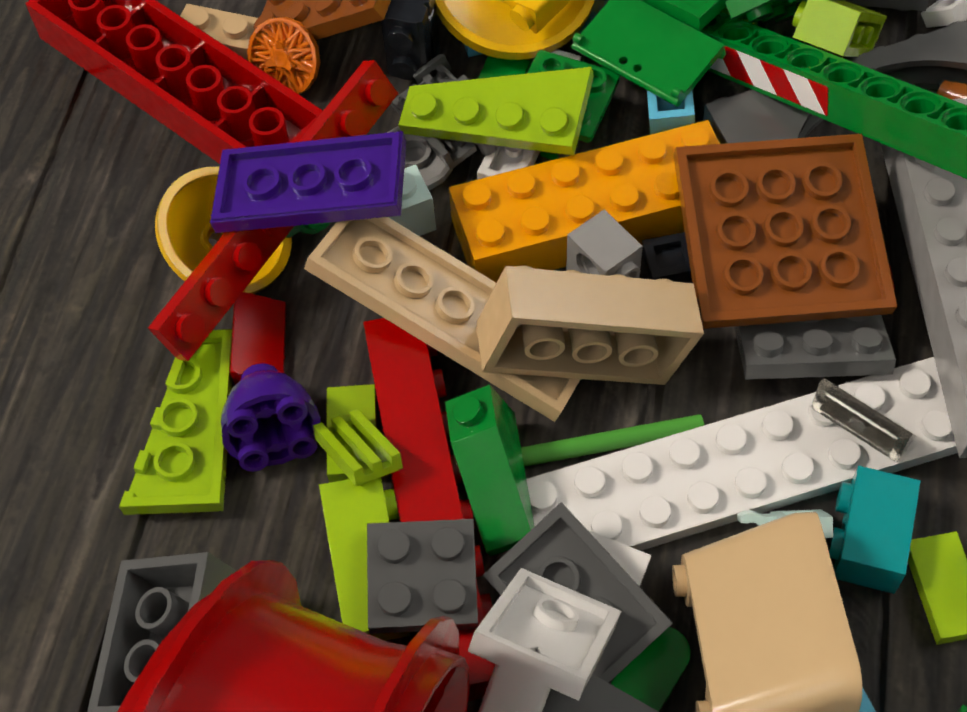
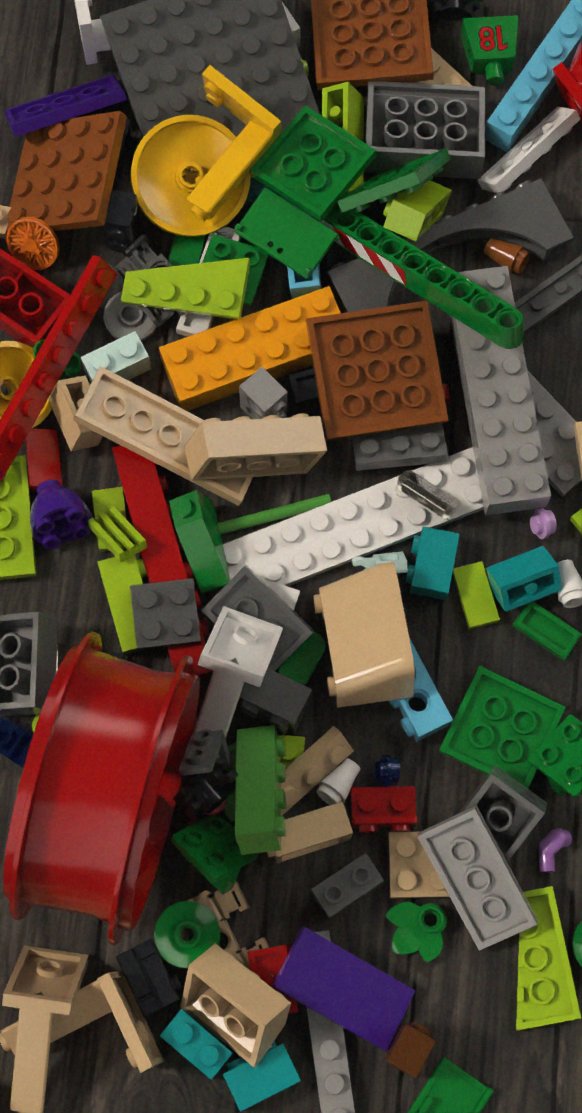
camera: 10 degrees left, 15 degrees up
dark purple tile [210,131,407,233] -> none
none -> tan brick [48,375,103,451]

